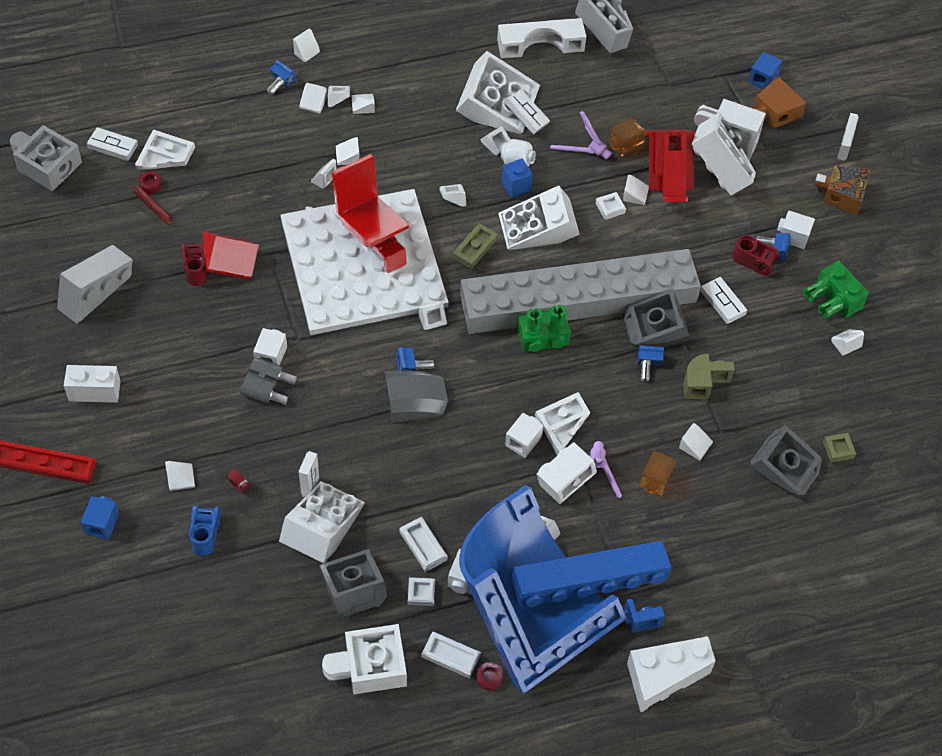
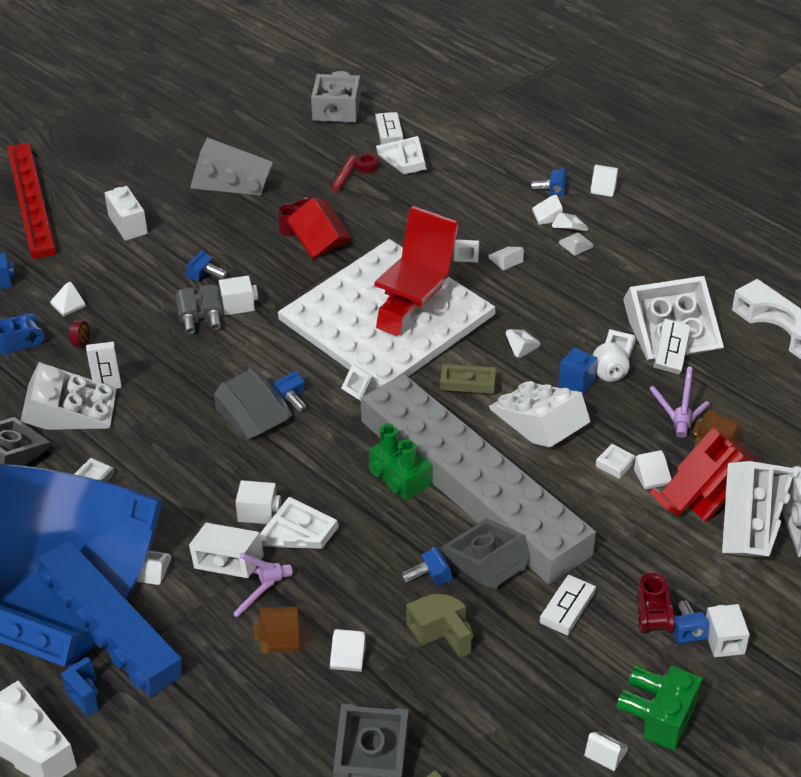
camera: 65 degrees right, 15 degrees down
none -> blue piece [186,251,227,282]

